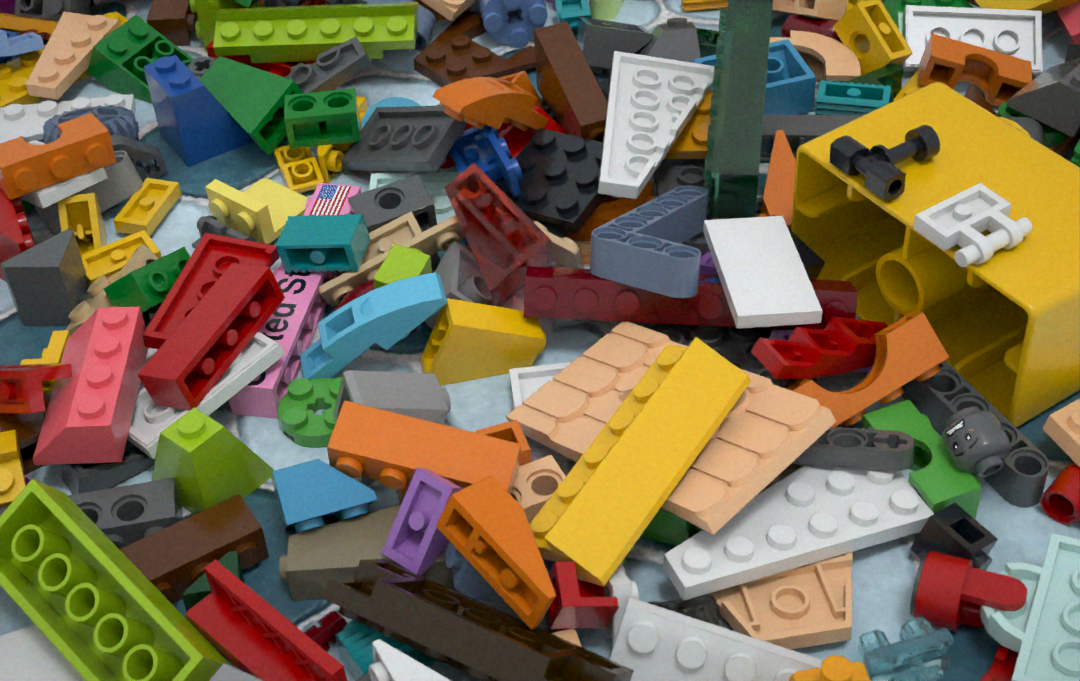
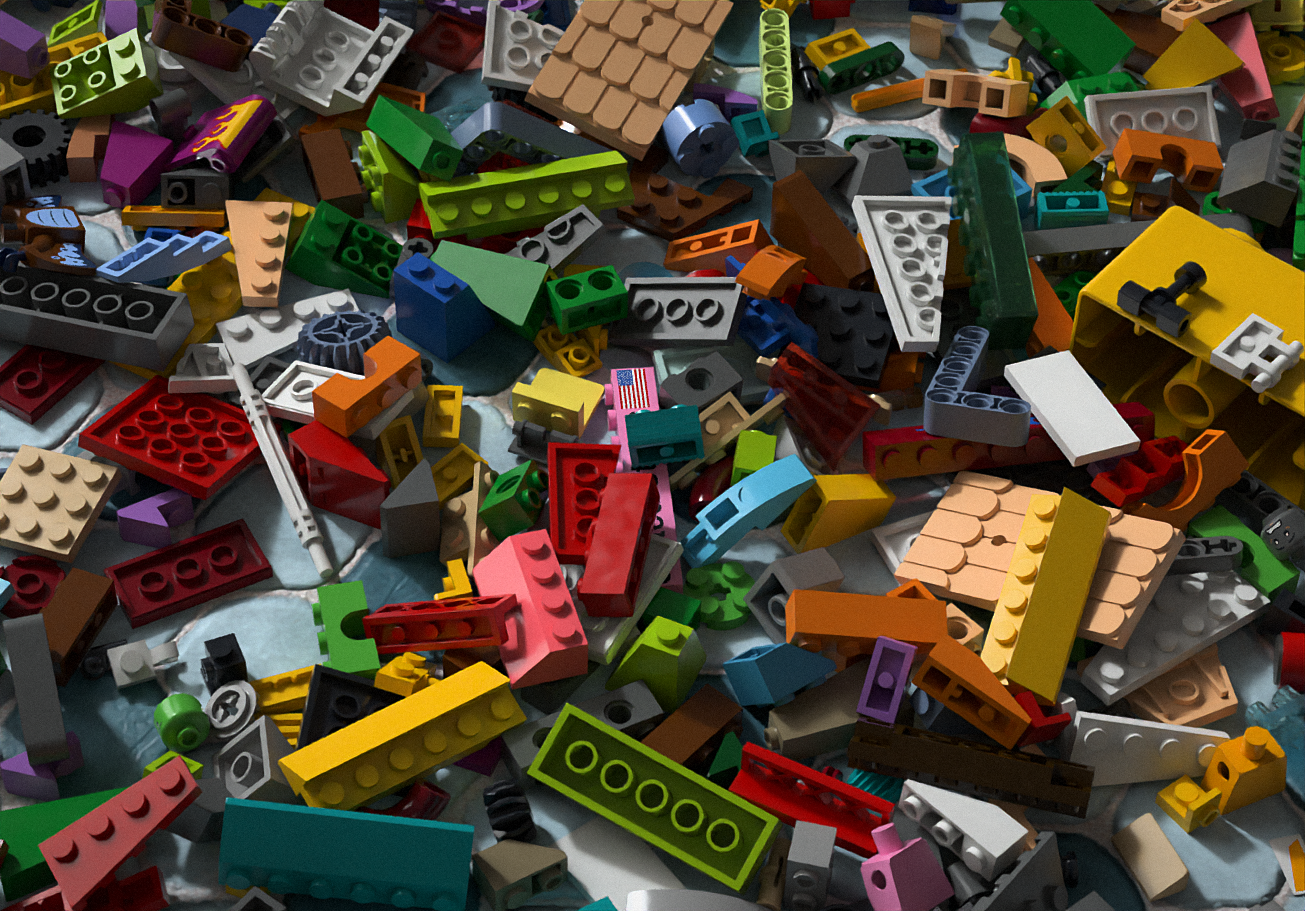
camera: 20 degrees left, 5 degrees up
none -> green brick [640,586,701,632]

